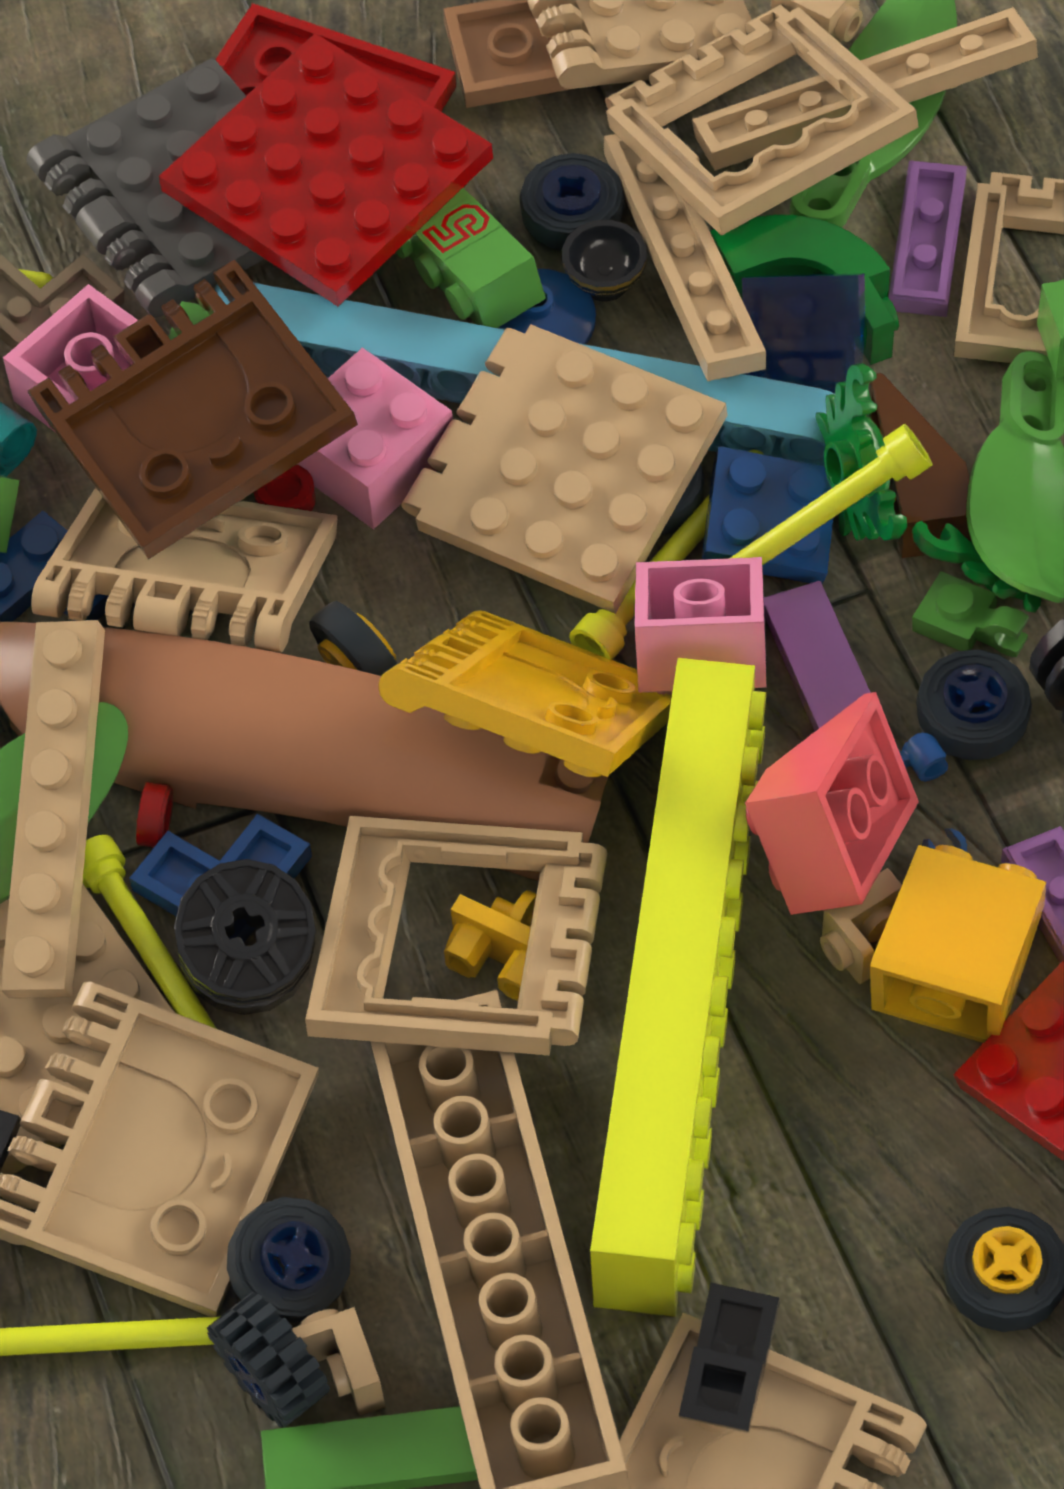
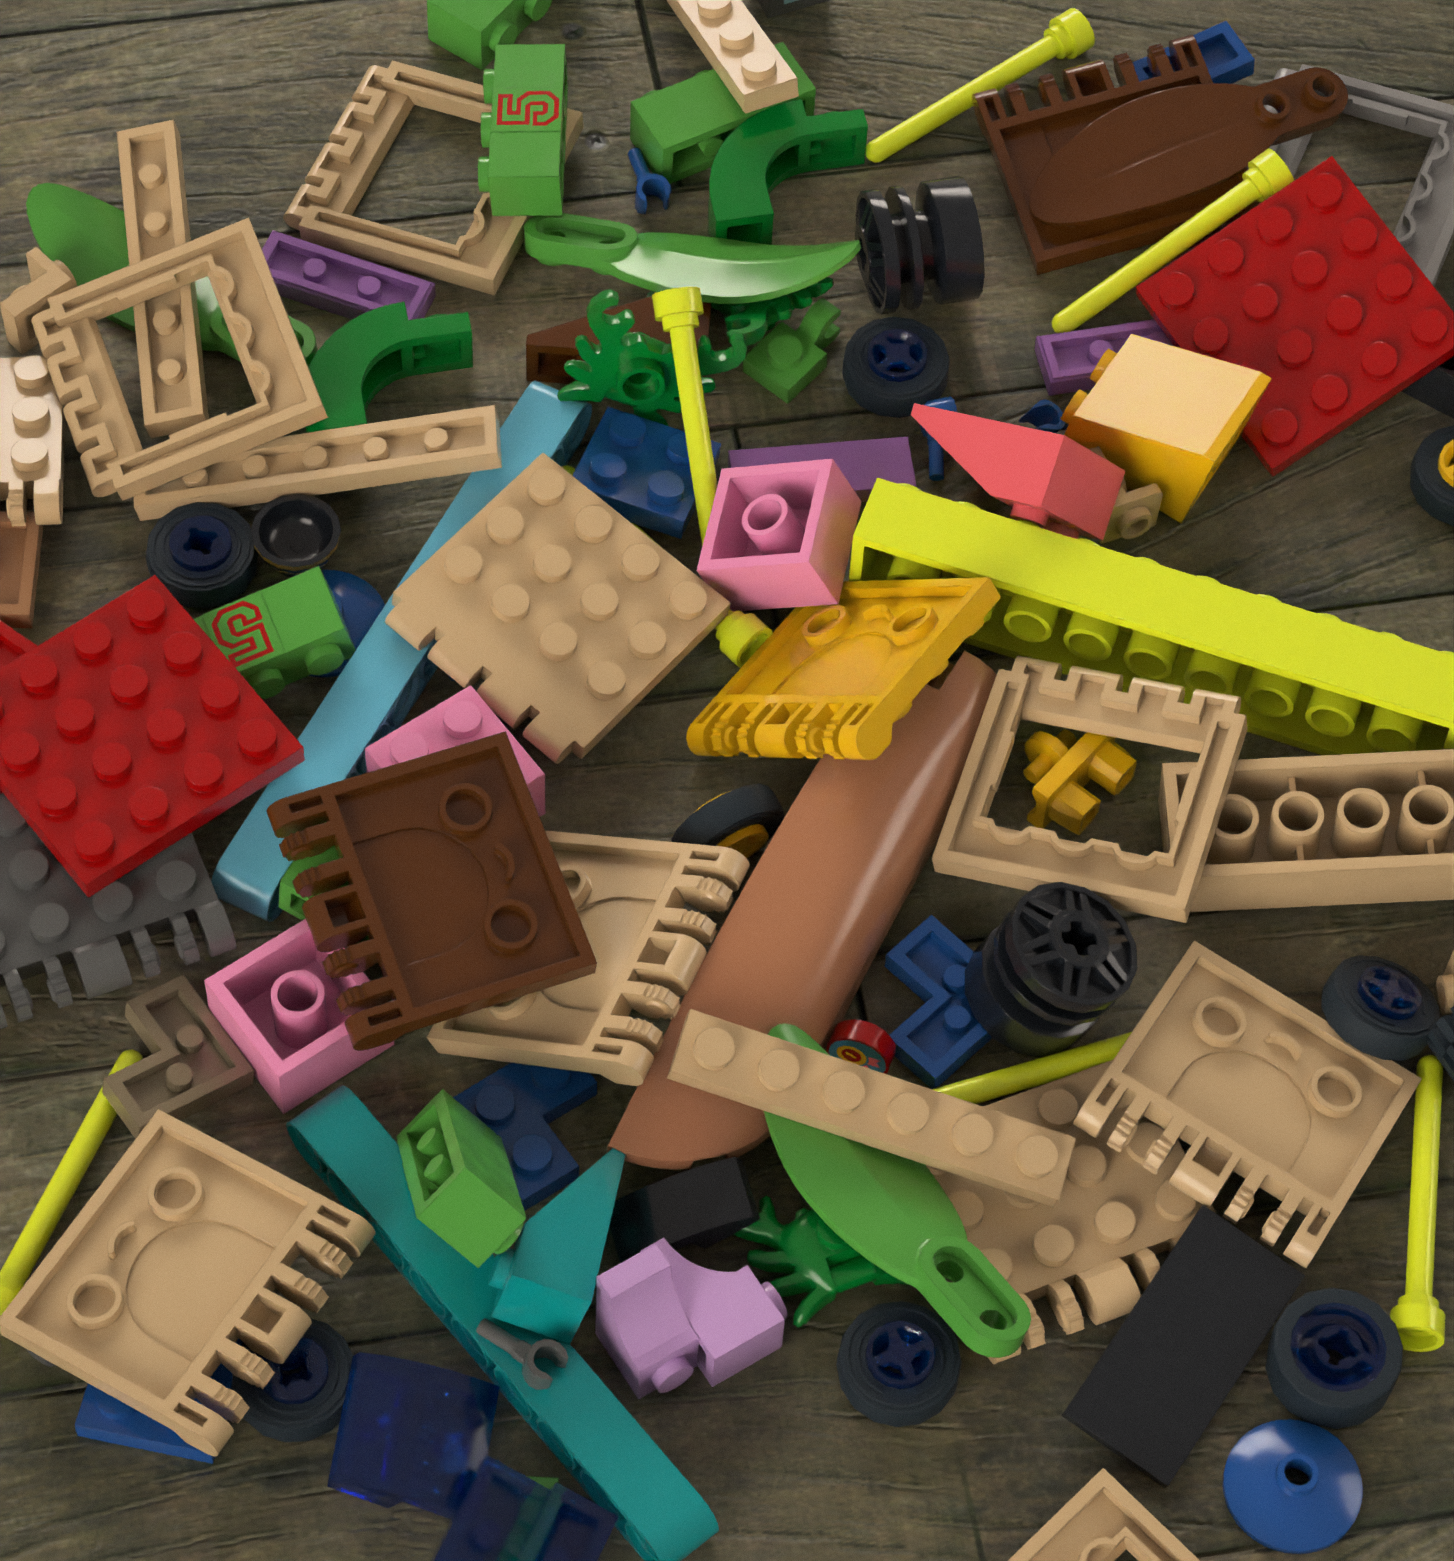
camera: 85 degrees left, 0 degrees up
clear blue slope [742,273,865,394] -> none

